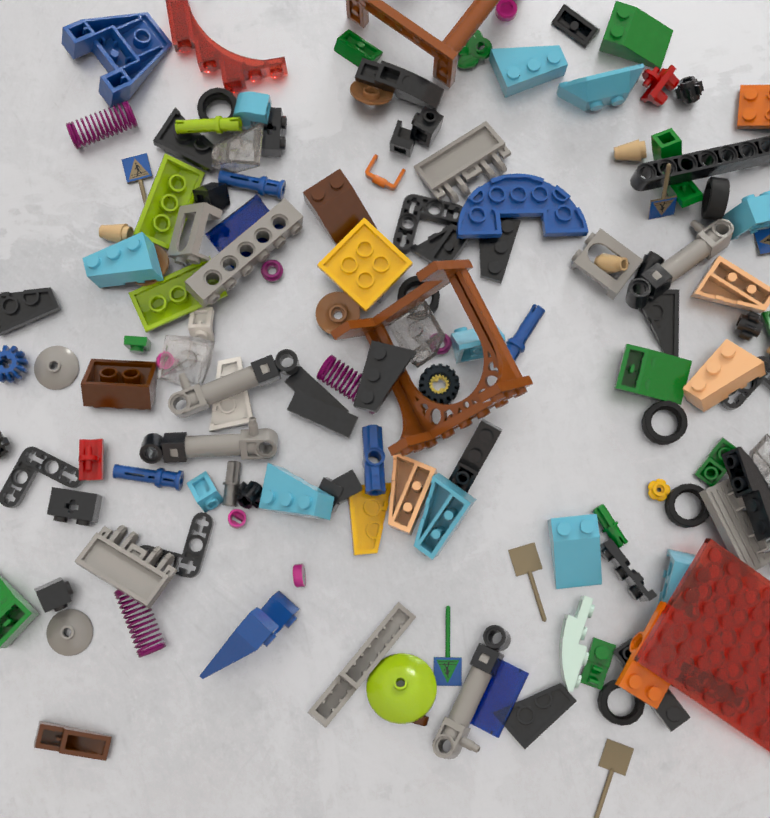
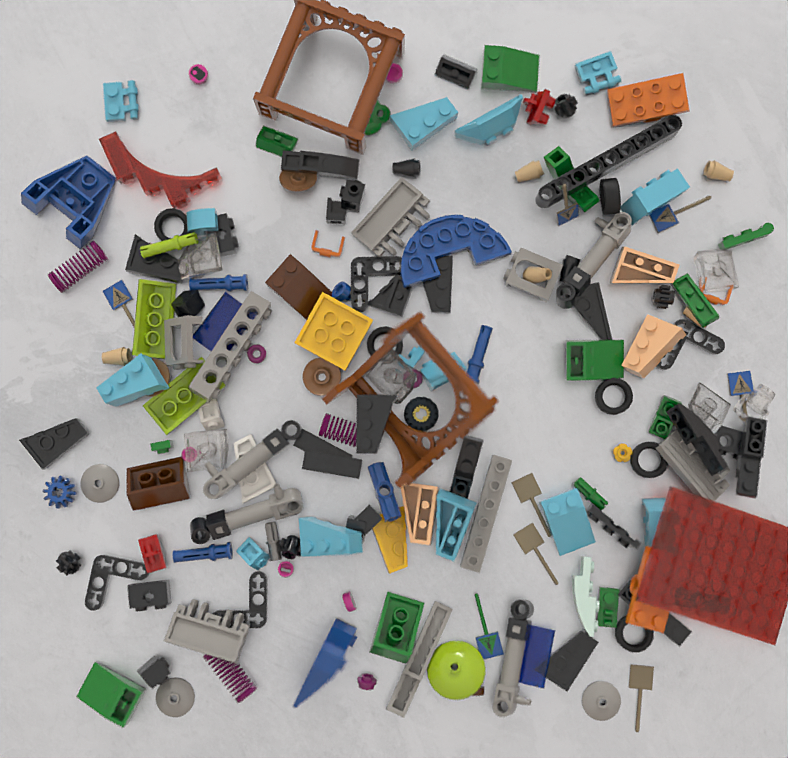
camera: 15 degrees left, 5 degrees up
none -> blue tile [332,281,351,302]
none -> magenta plate [357,674,377,690]
none -> green slope [369,592,424,664]
none -> black cone [392,158,421,177]
none -> medium azure bracket [397,346,425,369]
none -> light grey brick [460,455,512,573]
none -> dark tan piece [511,473,551,537]
none -> medium azure plate [575,51,622,95]
none -> light grey dish [582,681,621,721]

